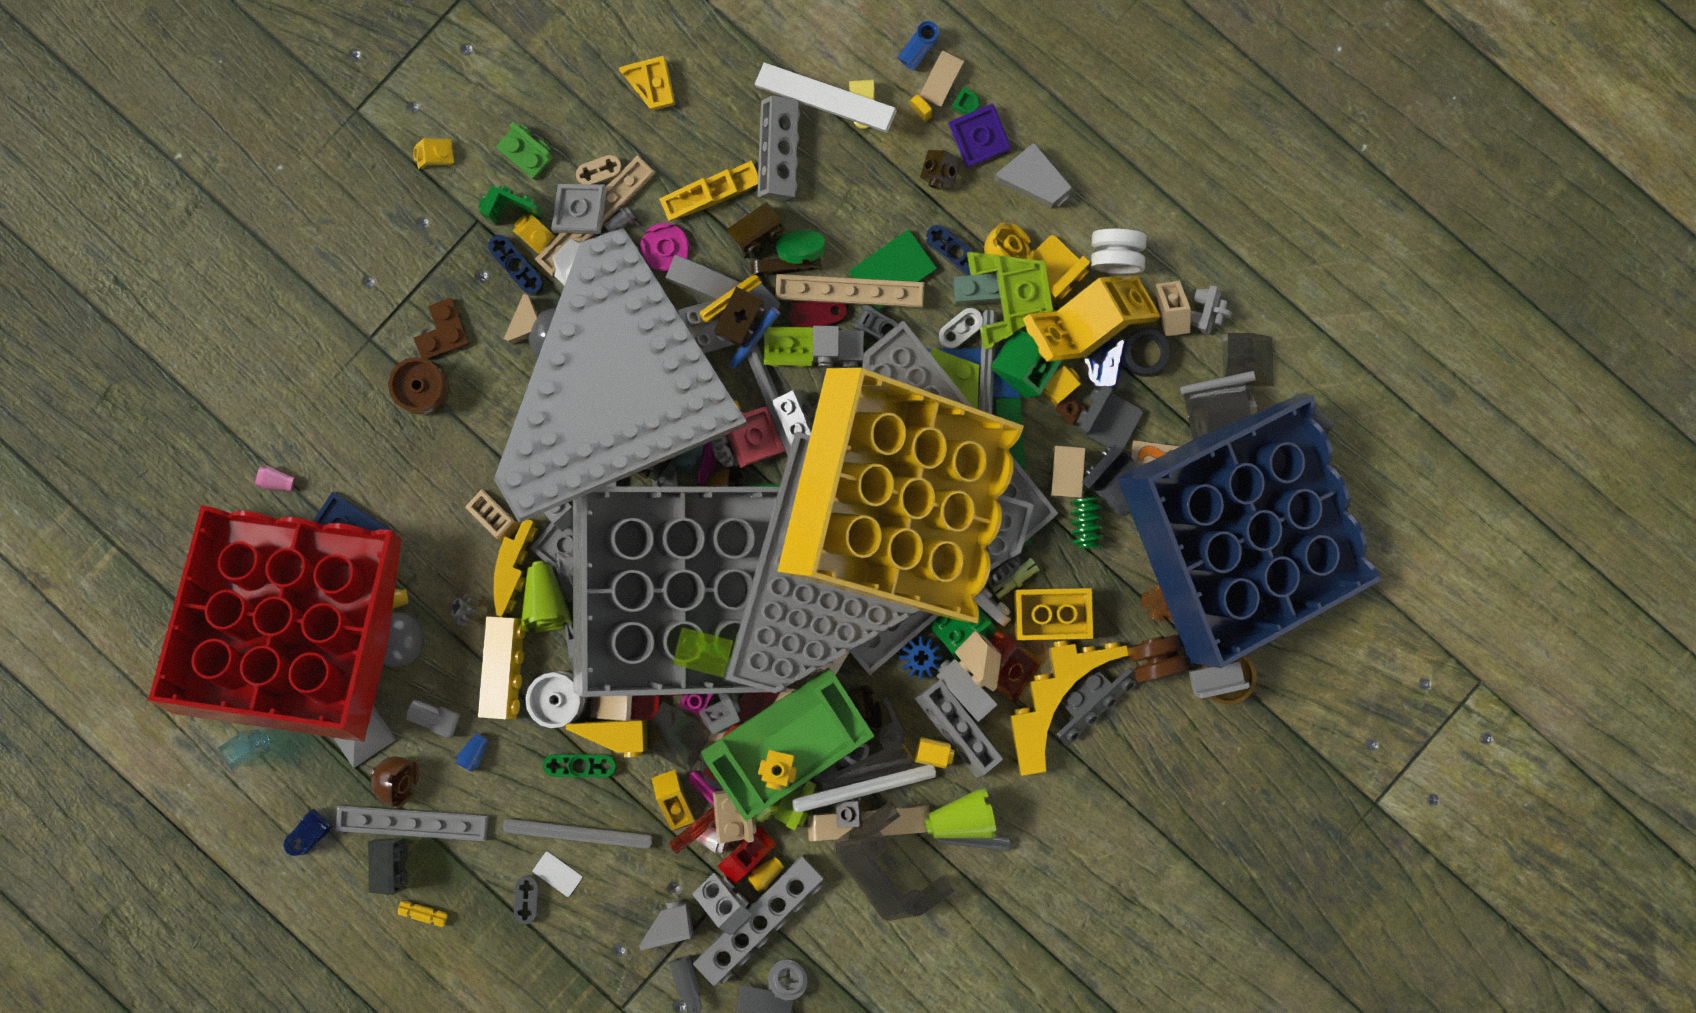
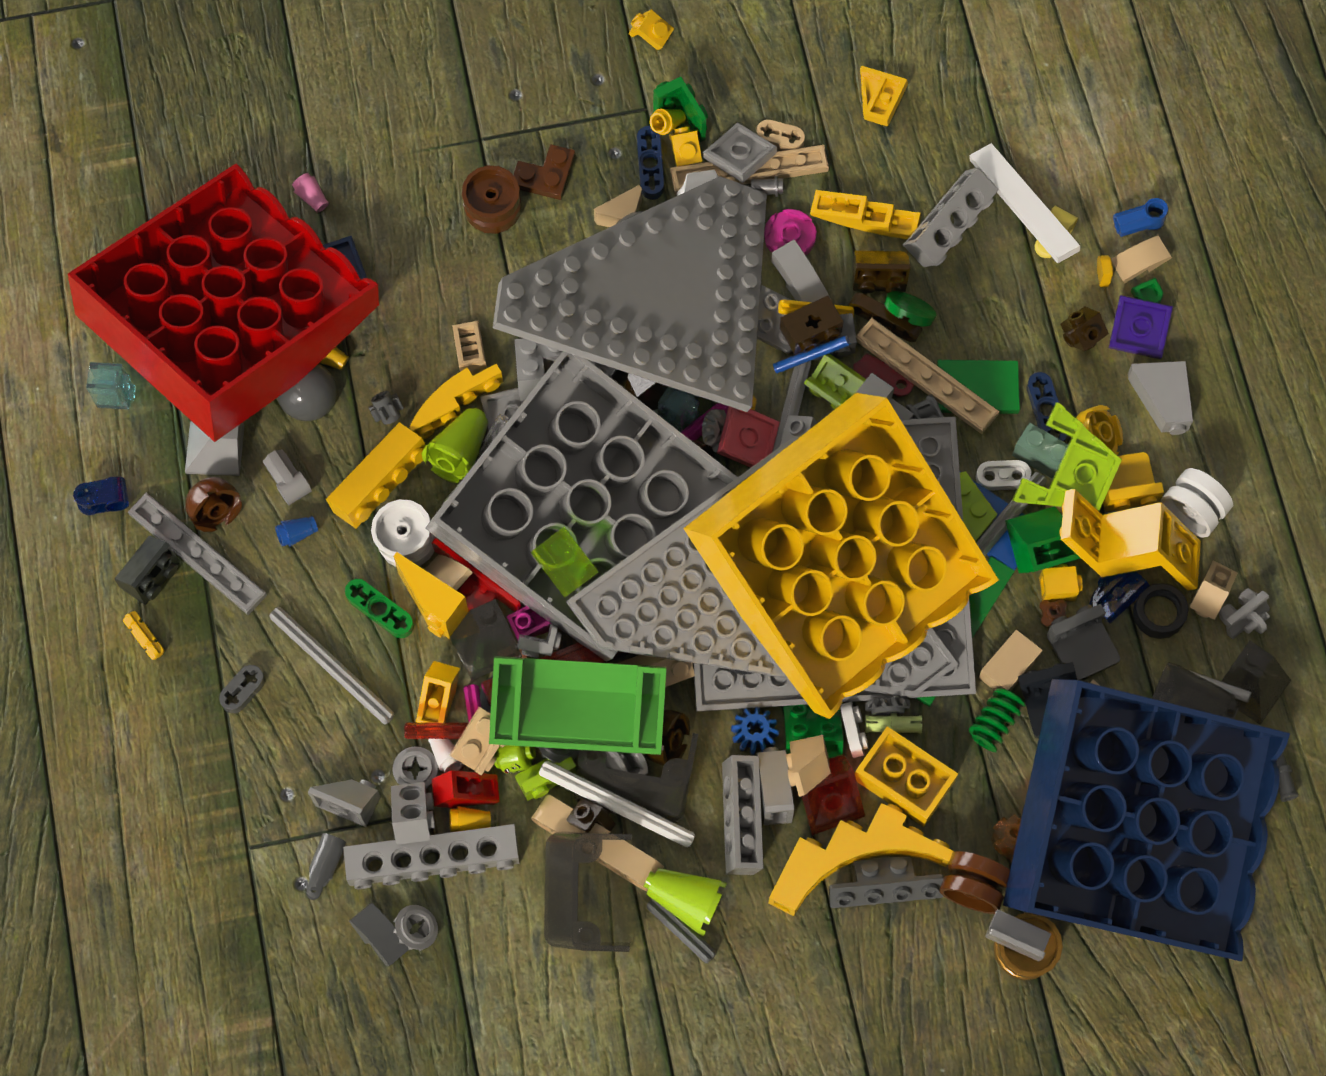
camera: 35 degrees right, 15 degrees down
bright green bracket [496,122,553,180] -> none
white sticker [533,851,582,897] -> none
yellow brick [758,750,797,791] -> none
yellow brick [915,736,955,769] -> none
none -> light grey gear [393,747,438,789]
none -> yellow cone [650,109,686,135]

